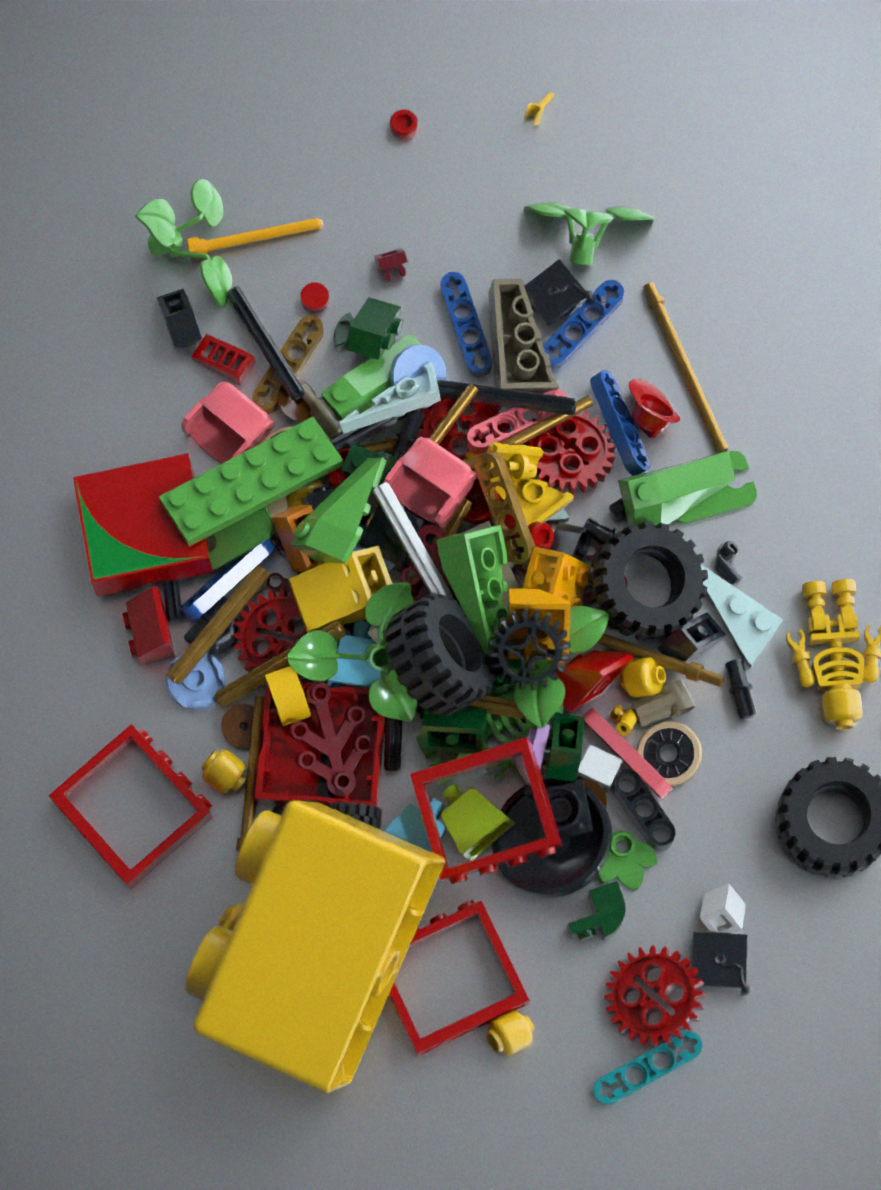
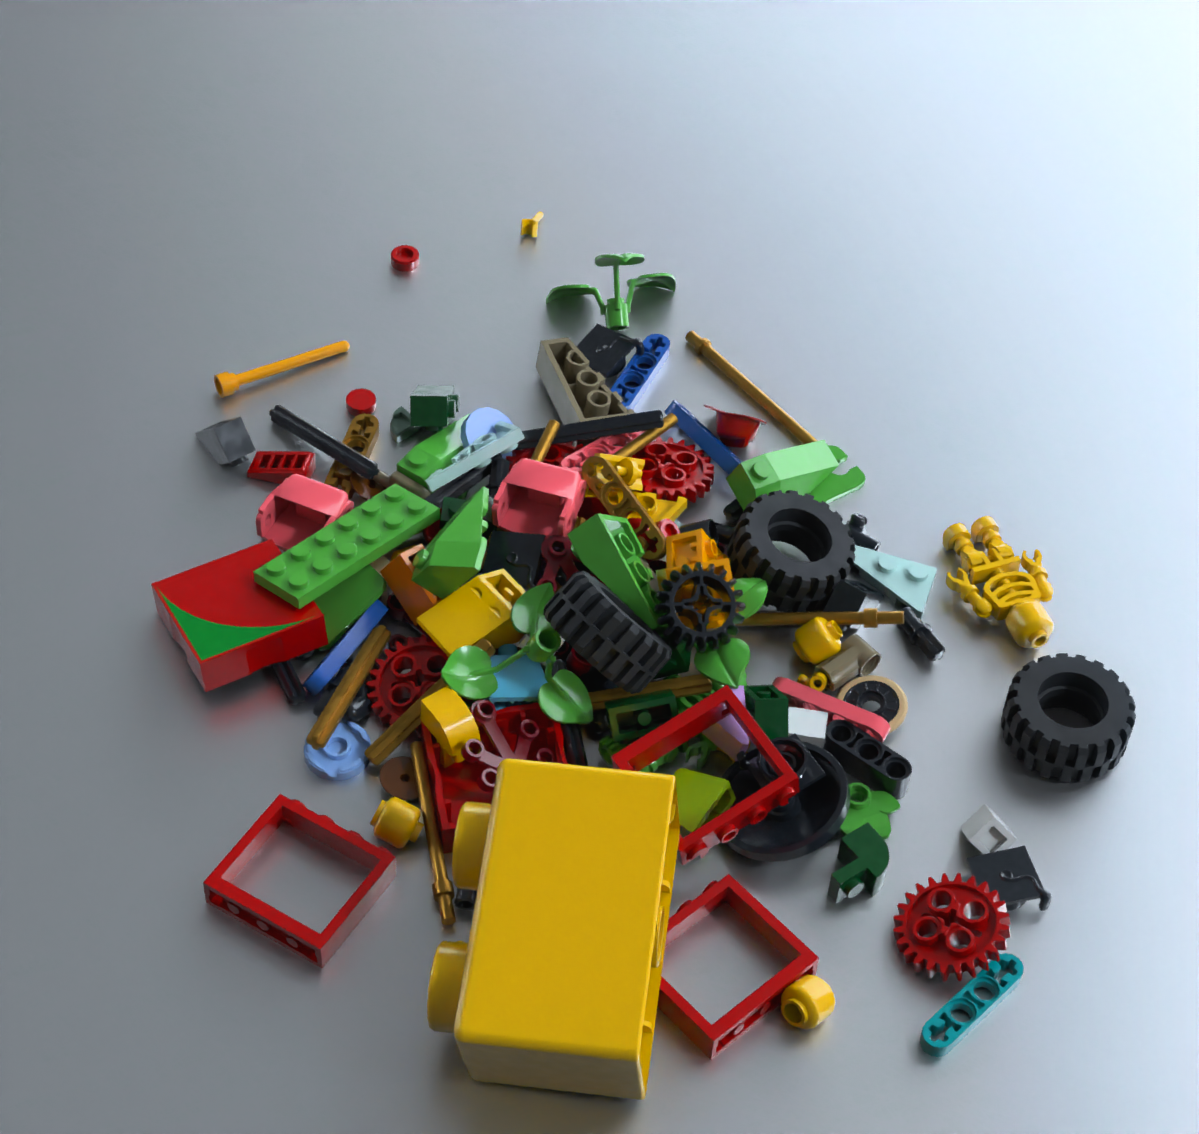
camera: 20 degrees left, 25 degrees down
red slope [122,586,176,666] -> none
plant [135,179,232,308] -> none
white axle [373,482,454,599] -> none
dark red tile [374,248,408,281] -> none
blue beam [440,272,492,378] -> none
red slope [555,650,634,713] -> none

